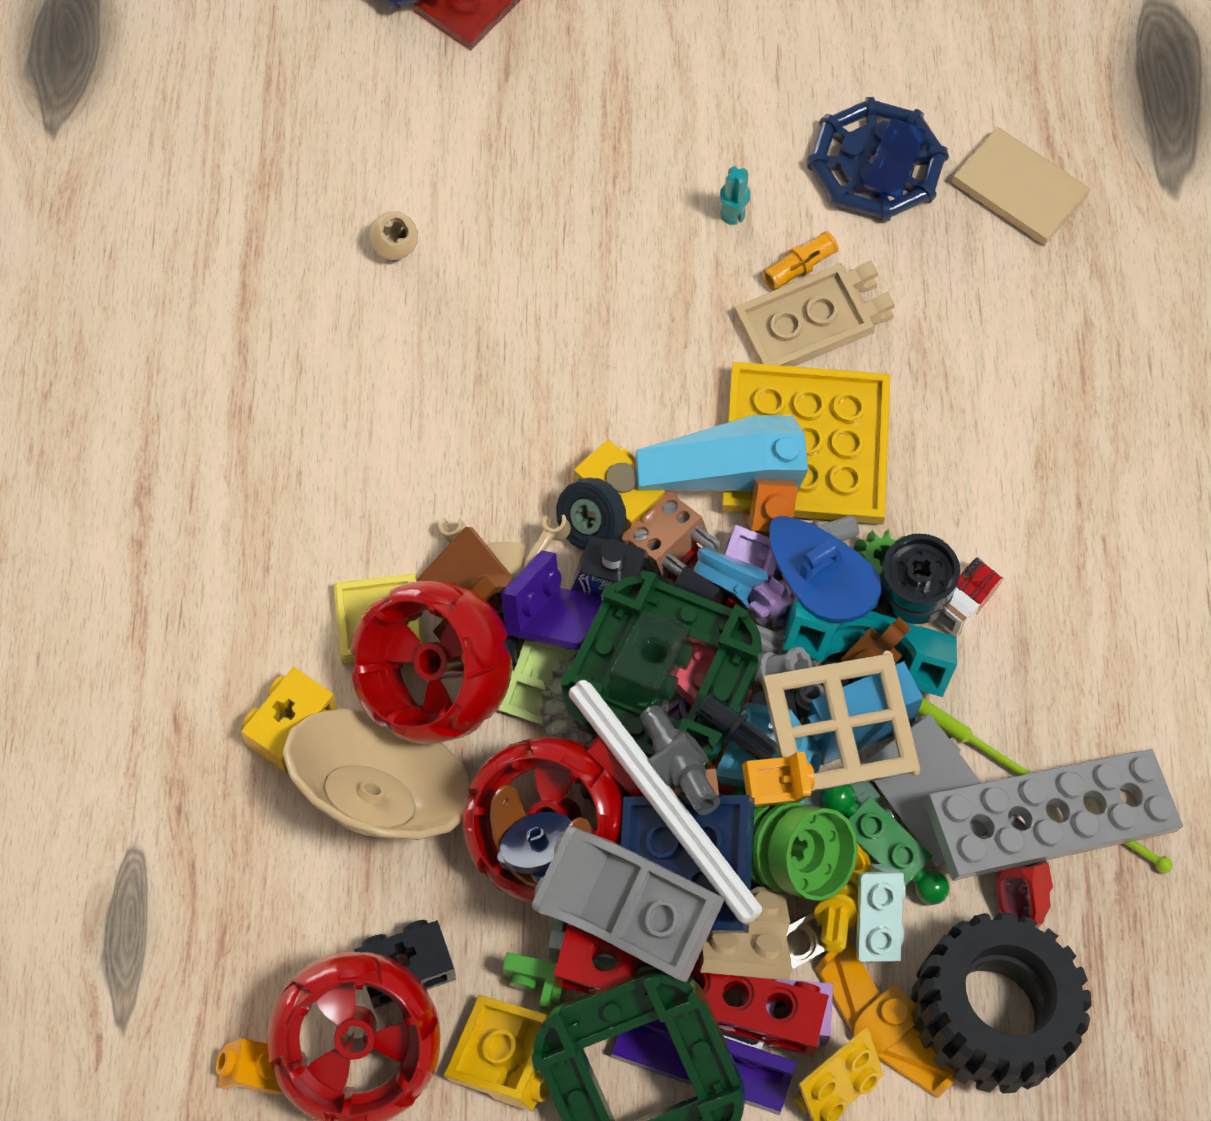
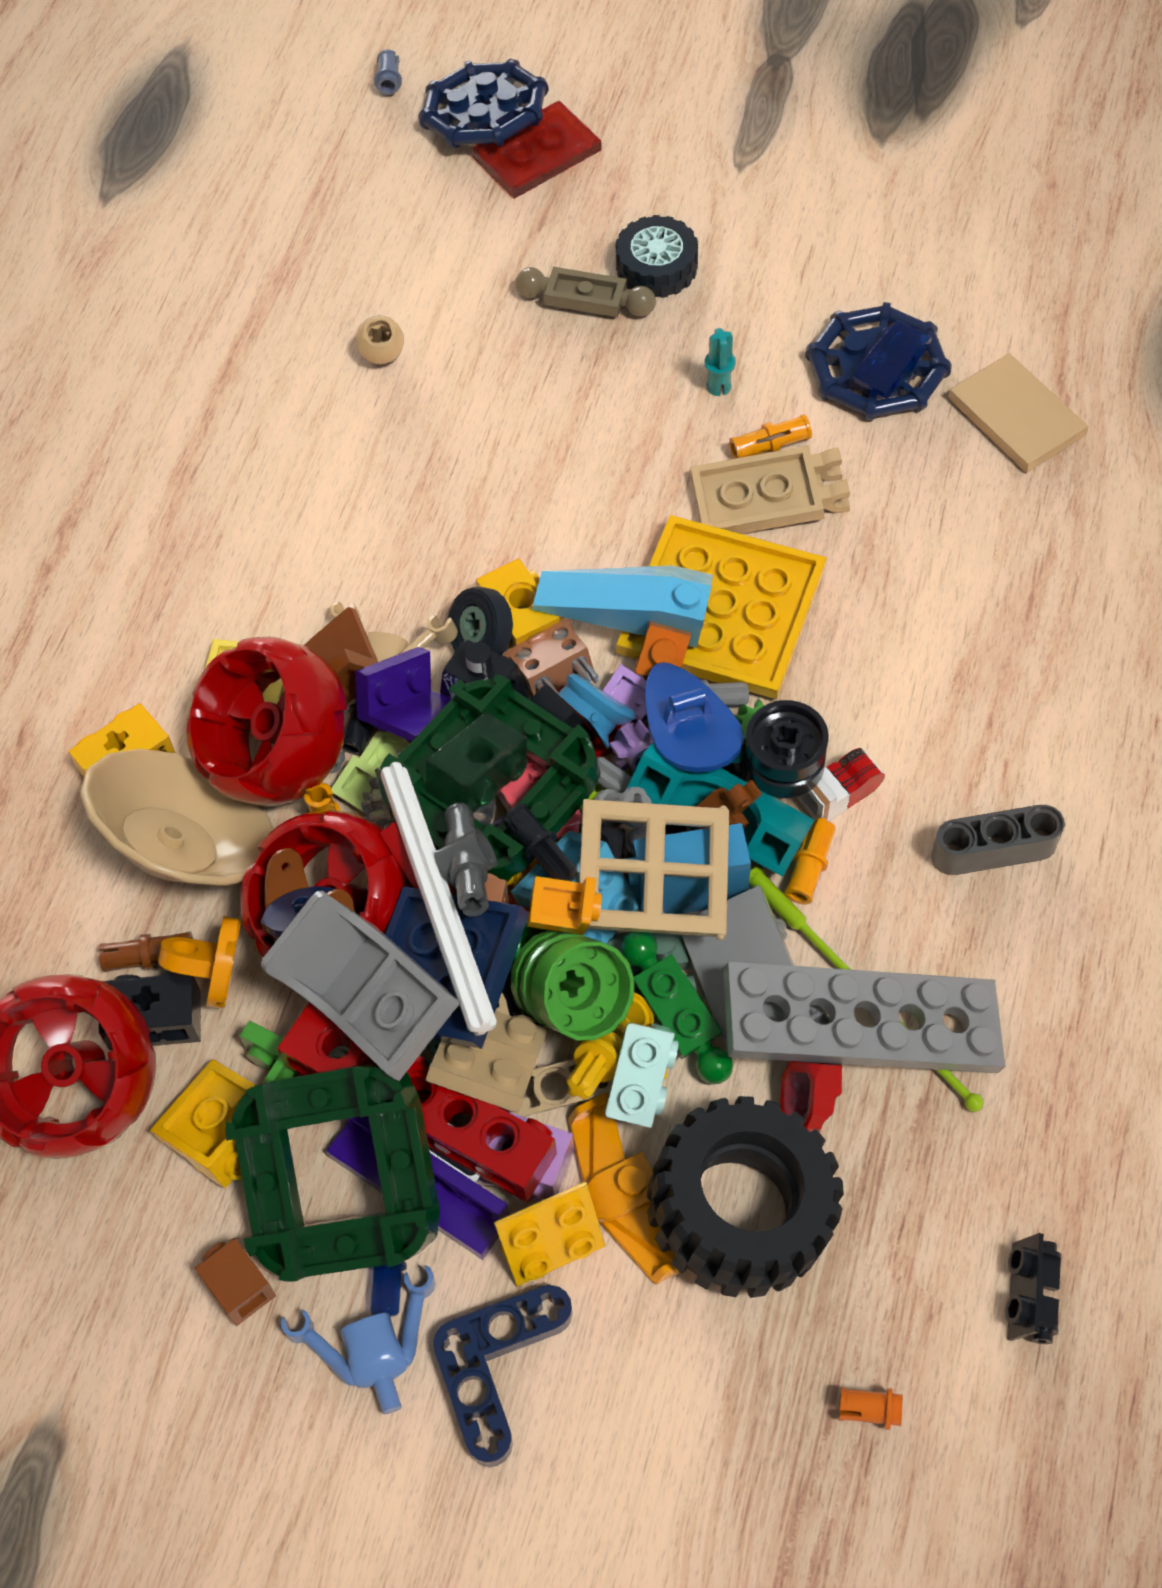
camera: 20 degrees right, 5 degrees down
dark tan piece [606,463,637,493] -> none
none -> dark orange pin [99,931,193,972]
none -> light orange tile [158,916,241,1009]
none -> light orange pin [304,782,341,813]
none -> dark tan plate [516,267,656,317]
none -> black wheel [615,215,698,298]
none -> light orange axle [784,817,836,905]
none -> dark grey beam [931,805,1065,875]

